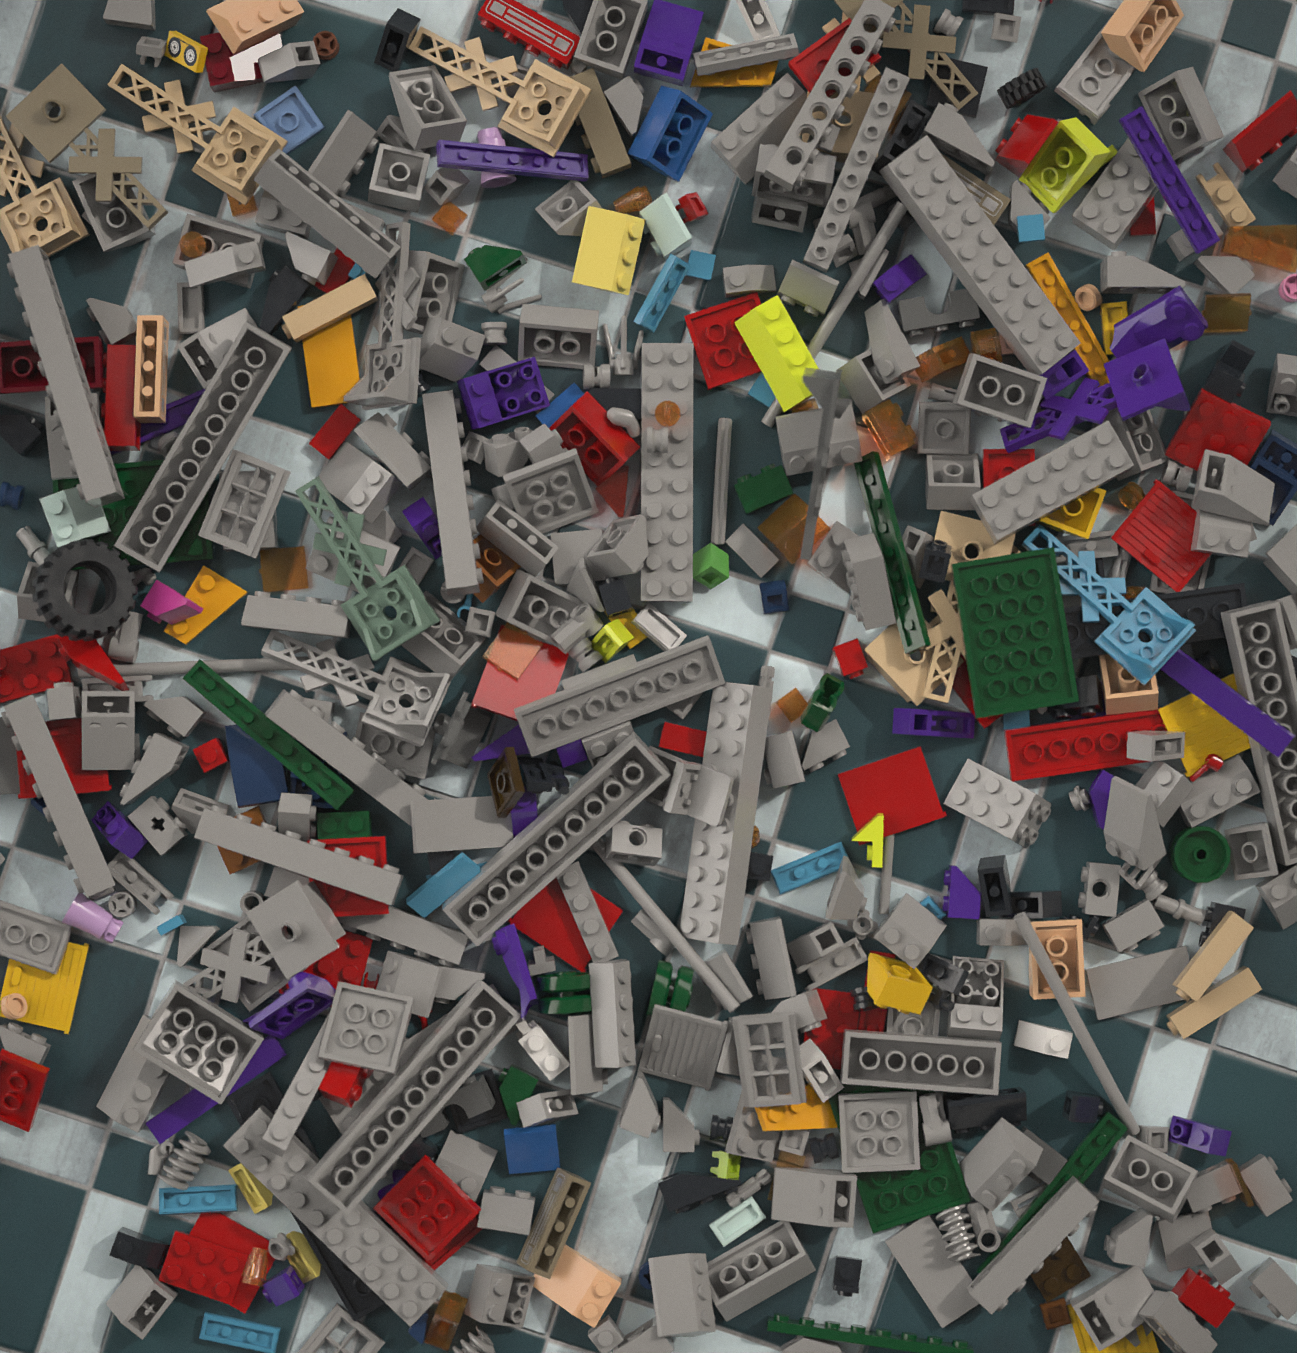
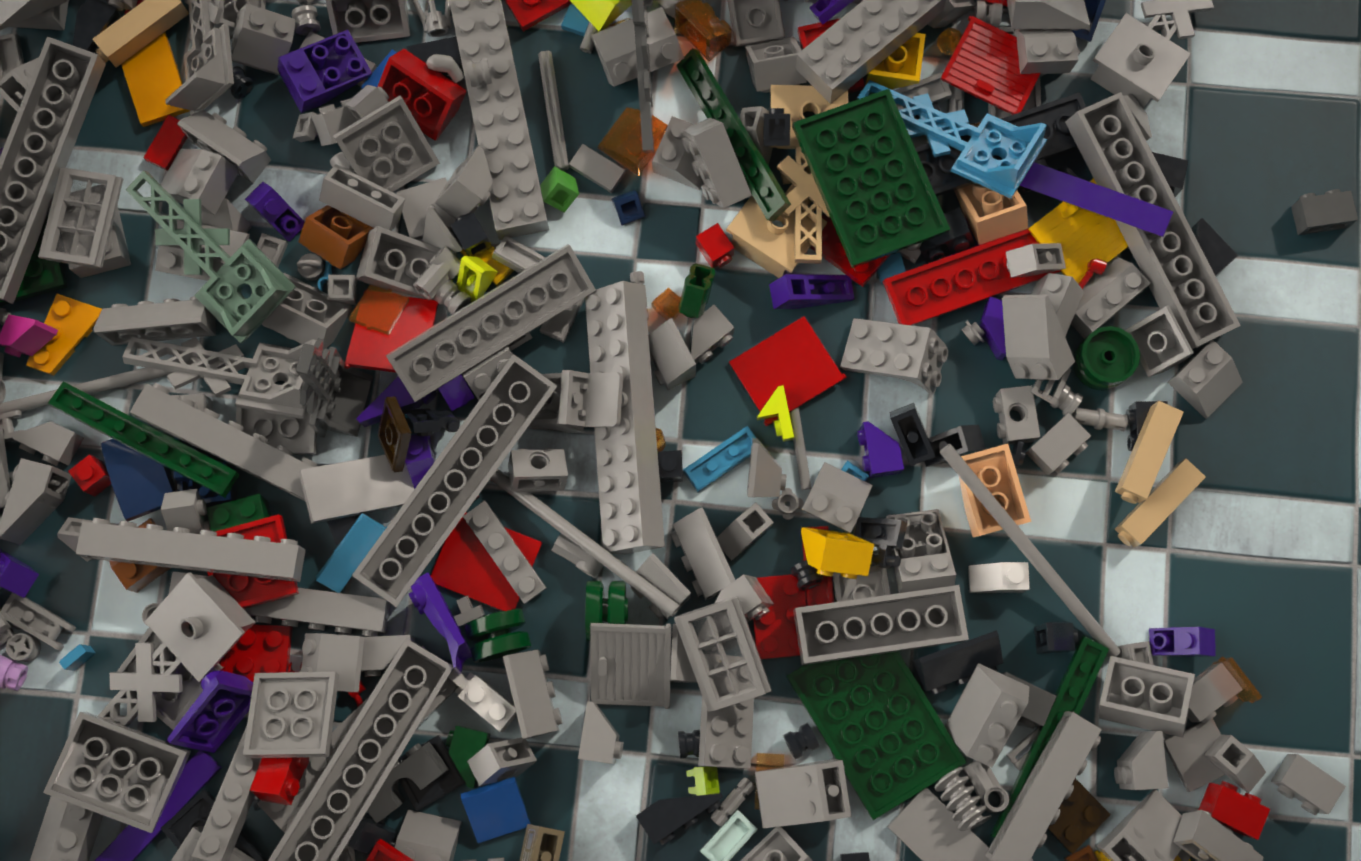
camera: 15 degrees left, 10 degrees down
light grey brick [128,796,188,856] -> none
light grey slope [177,926,220,968] -> none
clear orange piece [259,546,309,592] -> none
light grey brick [422,390,484,597] -> none
light grey wheel [583,364,610,390] -> none
light grey slope [589,959,636,1068] -> none
clear red slope [595,465,629,518] -> none
clear orange tile [655,401,680,427] -> none
red tile [659,722,707,757] -> none
light grey slope [663,1097,699,1152] -> none
dark green brick [734,463,794,515] -> none
light orange wing [755,1084,838,1131] -> none
light grey plate [778,1129,810,1156] -> none
light grey hinge [795,937,868,992] -> none
white slope [799,1039,844,1102] -> none
light grey plate [838,1090,920,1173] -> none
light grey piece [919,1092,952,1146] -> none
light grey slope [977,918,1027,946] -> none
light grey tile [1085,945,1190,1020] -> none
light grey brick [1235,1153,1293,1217] -> none

